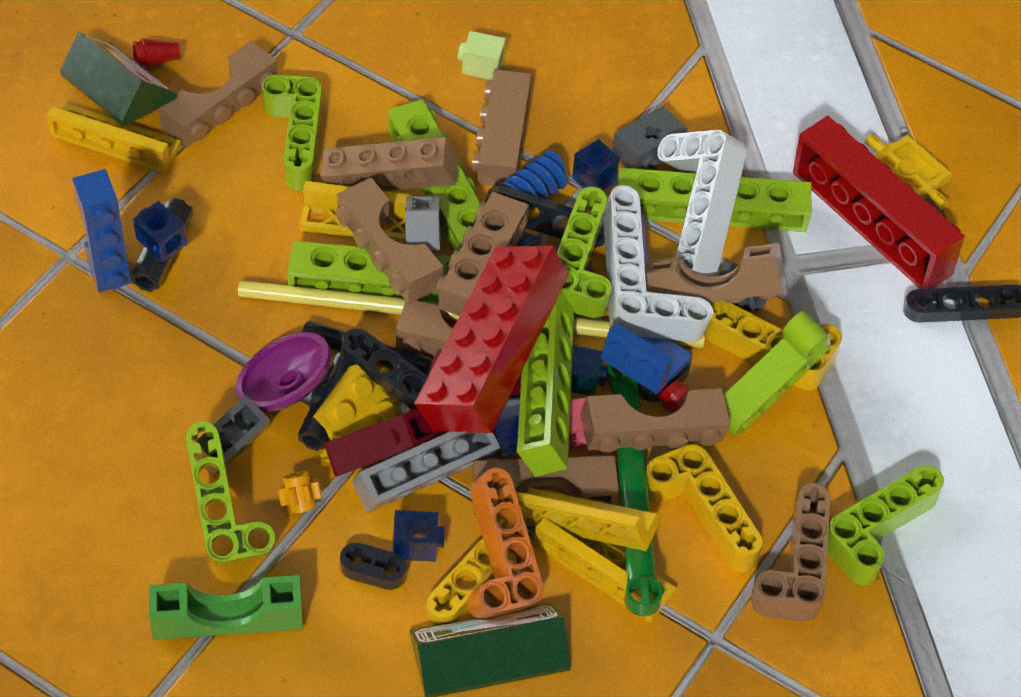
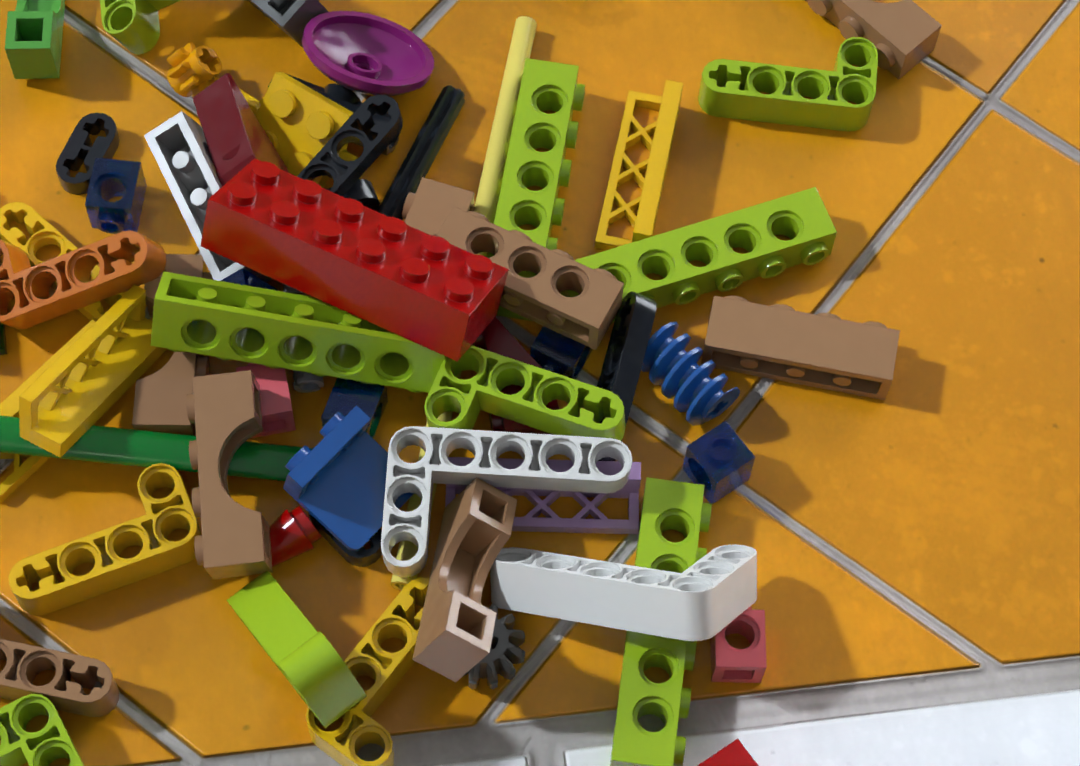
camera: 95 degrees right, 10 degrees up
medium nougat brick [320,137,458,191] -> none
medium nougat arch [335,178,443,304] -> none
light grey brick [405,195,441,253] -> none
yellowish green brick [458,31,506,80] -> none
dark grey brick [612,106,687,170] -> none

